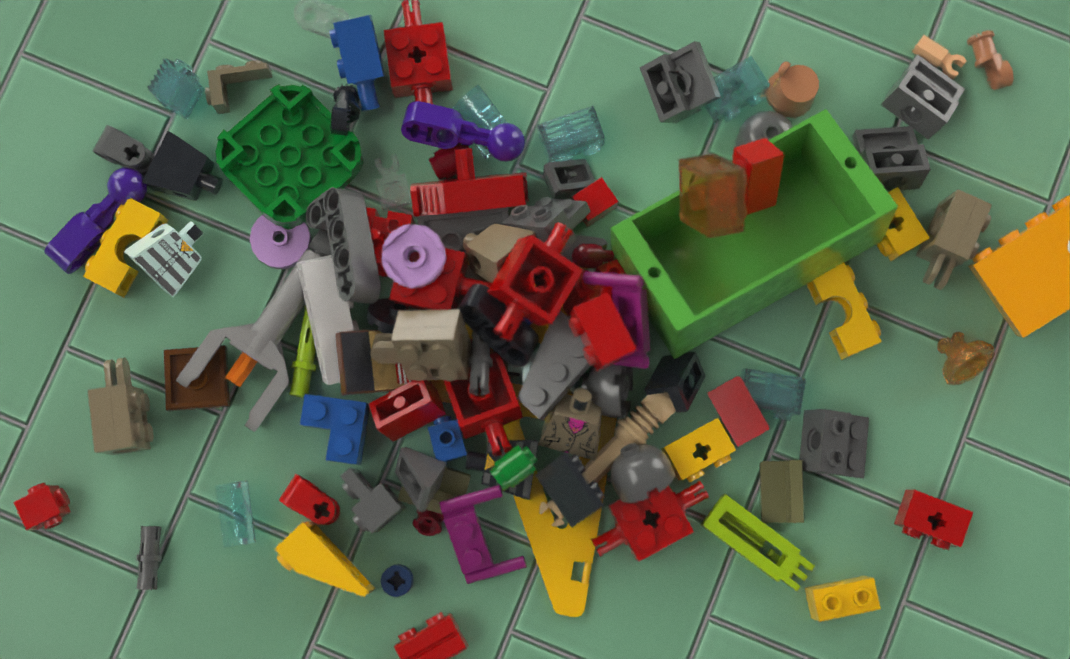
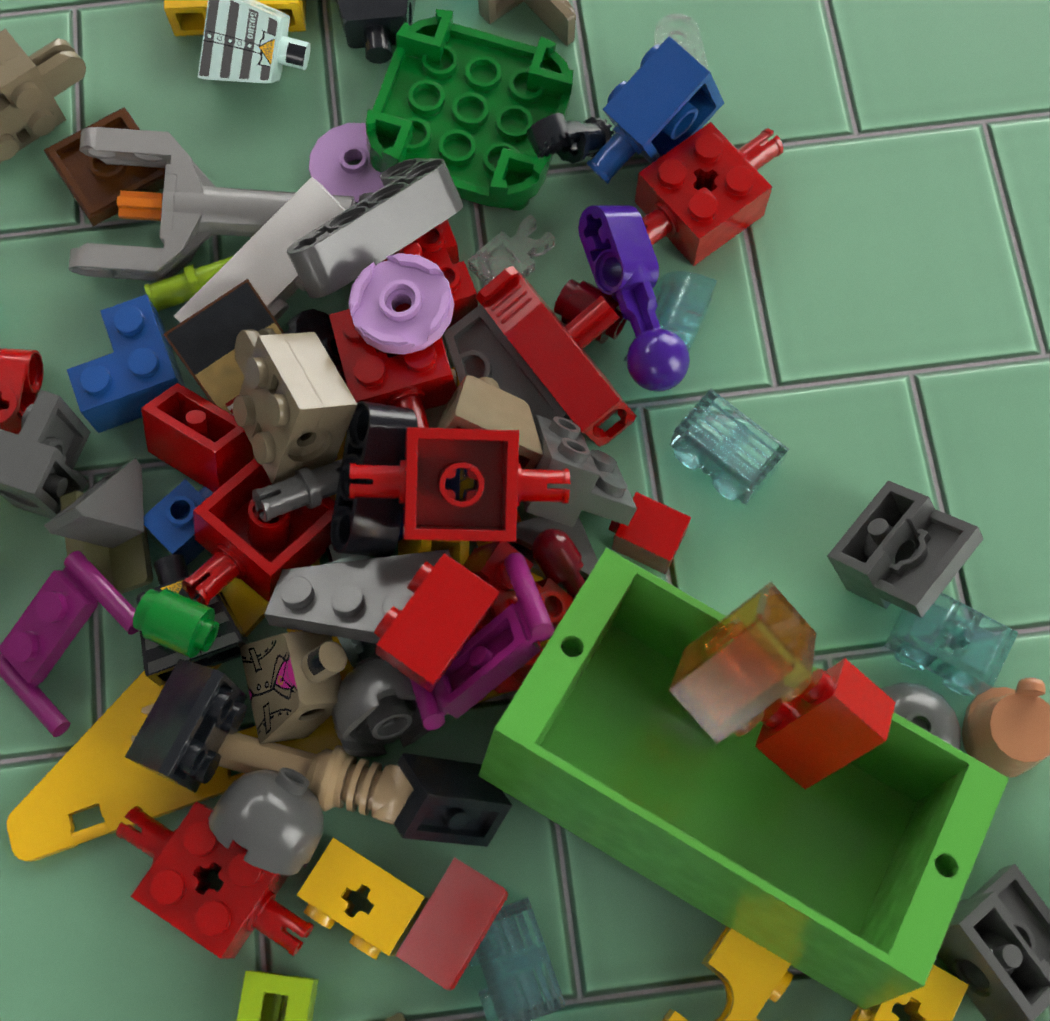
camera: 65 degrees right, 10 degrees down
dark red plate [412,509,444,536] -> none
dark grey slope [543,158,595,199] -> none

